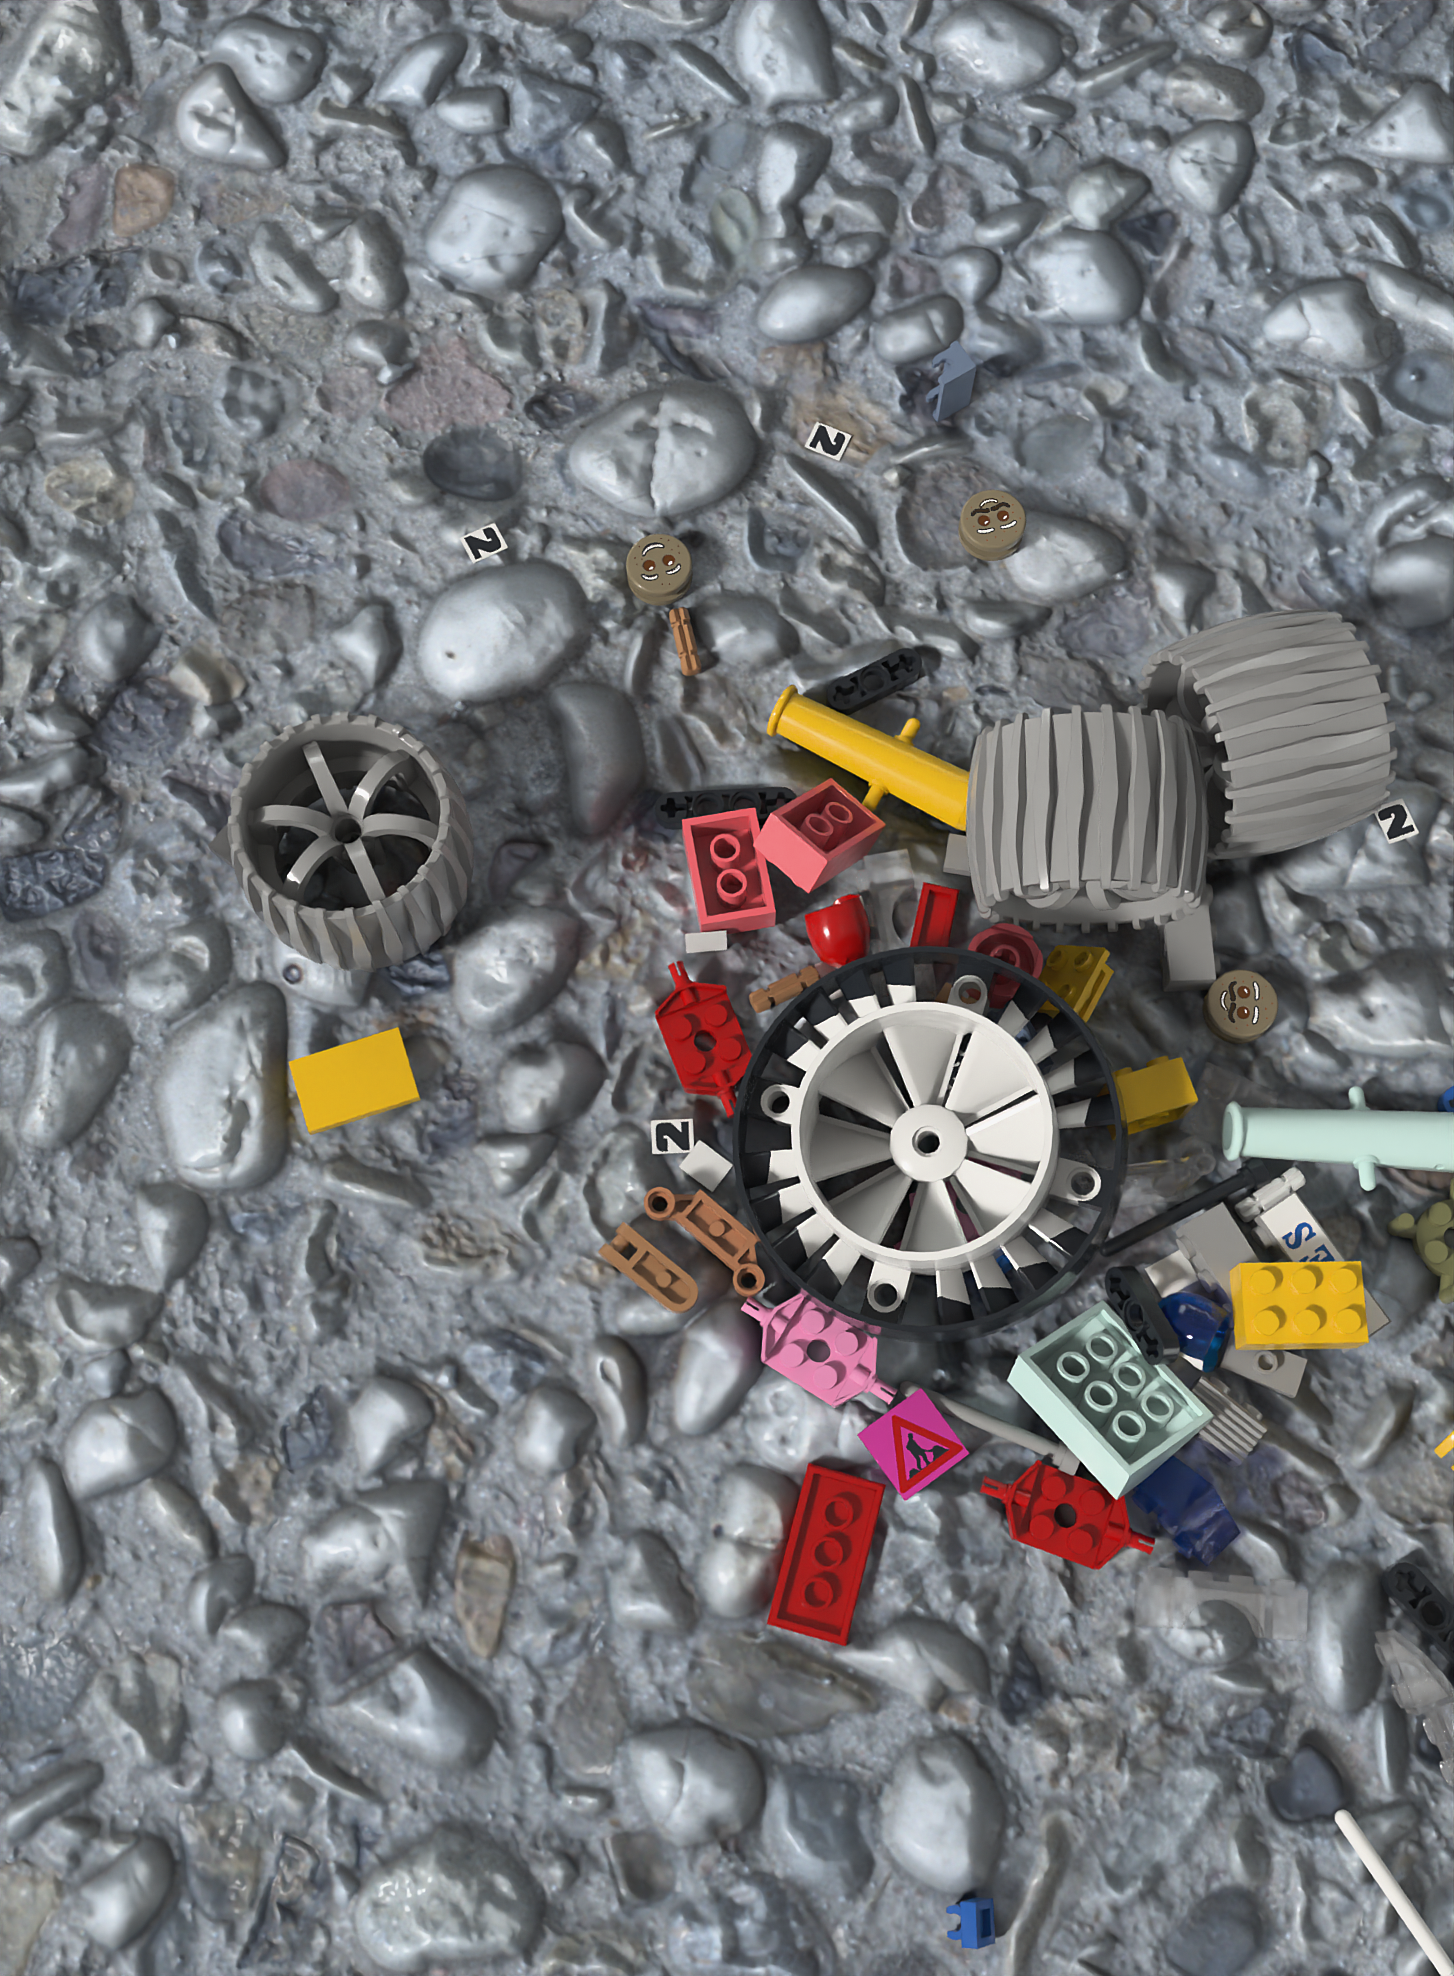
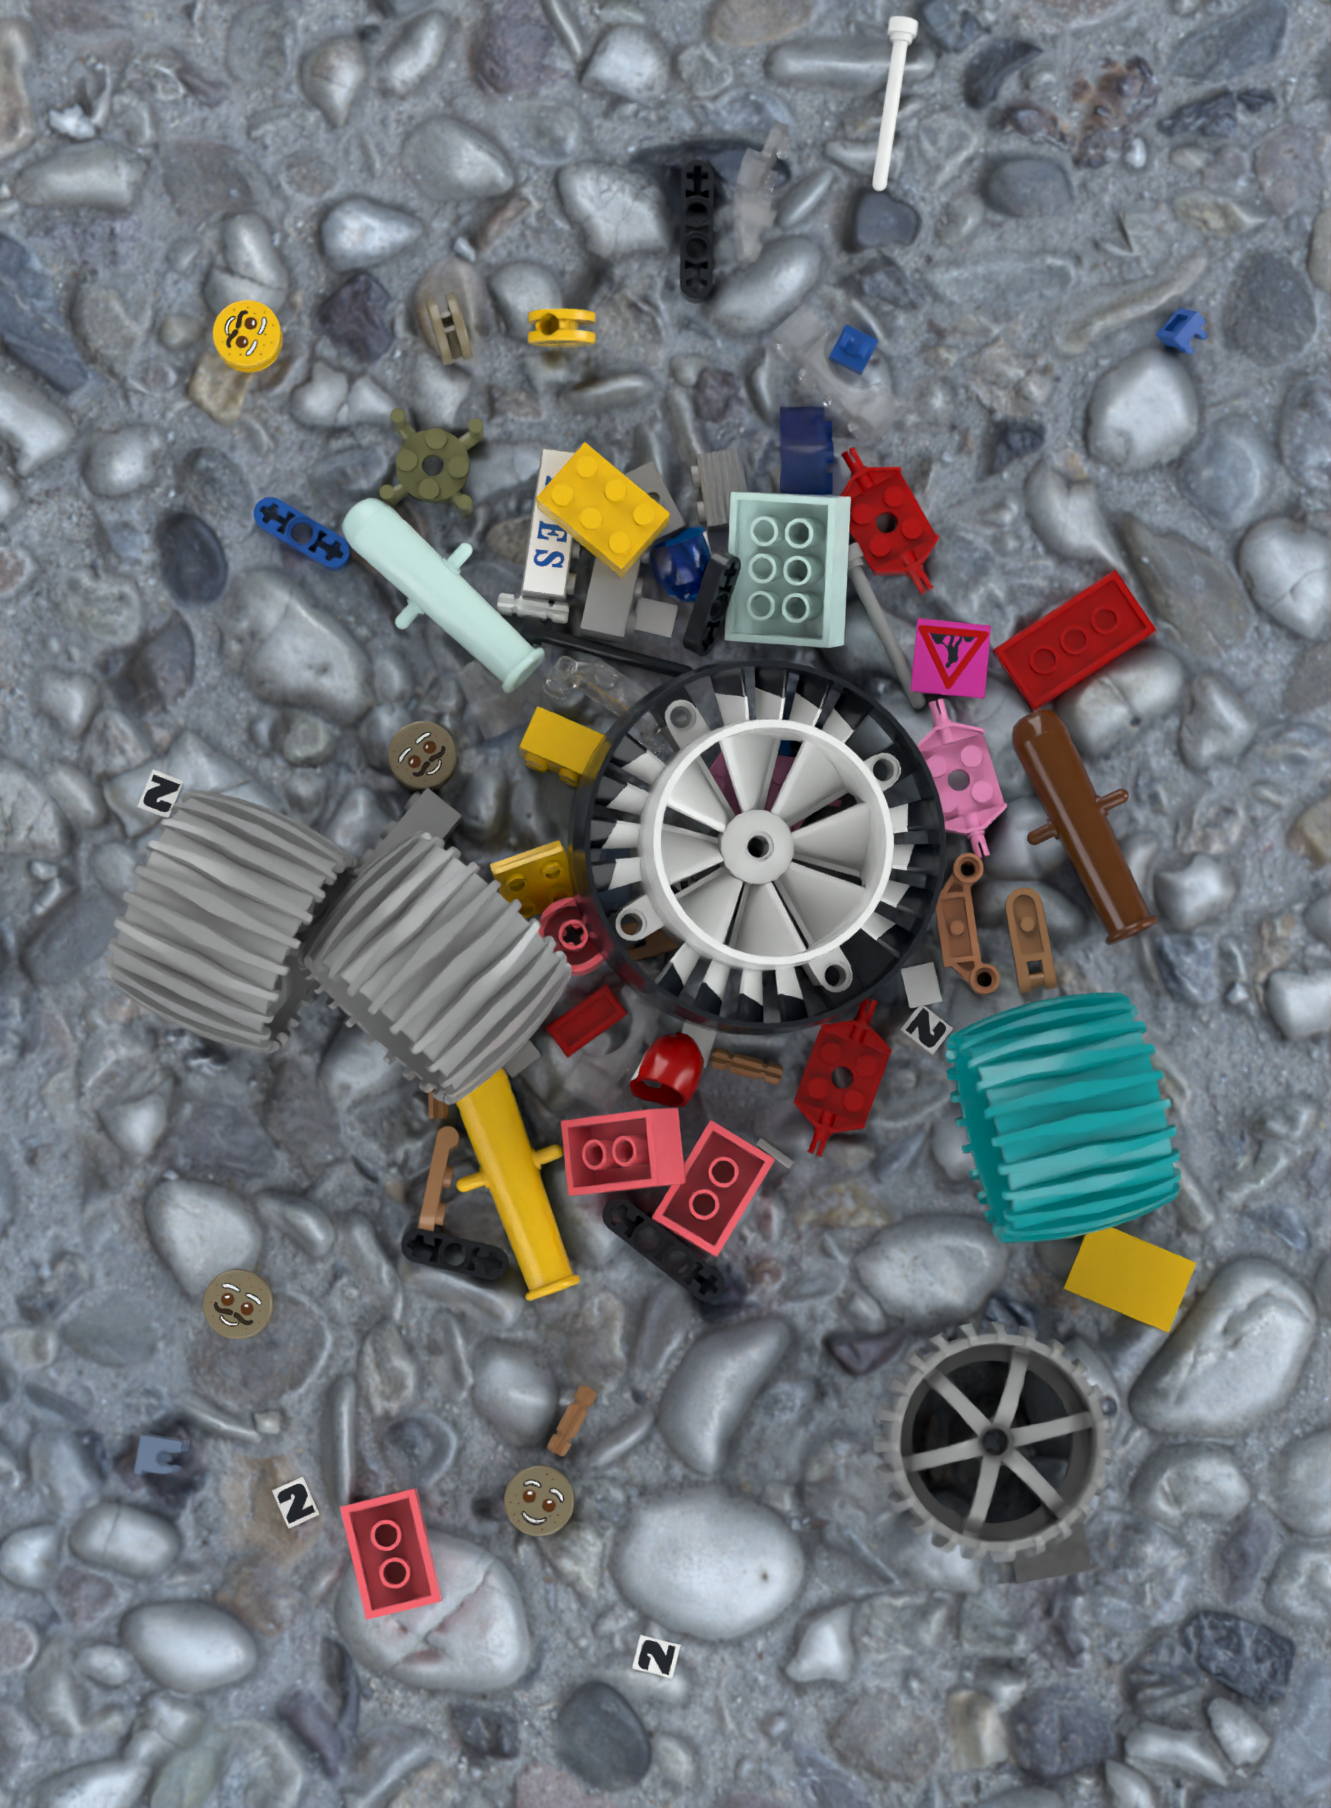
camera: 140 degrees left, 10 degrees up
none -> coral brick [340,1488,443,1620]
none -> medium nougat plate [419,1126,461,1232]
none -> blue tile [829,324,878,376]
none -> teal wheel [946,992,1181,1243]
none -> reddish brown piece [1011,710,1158,946]

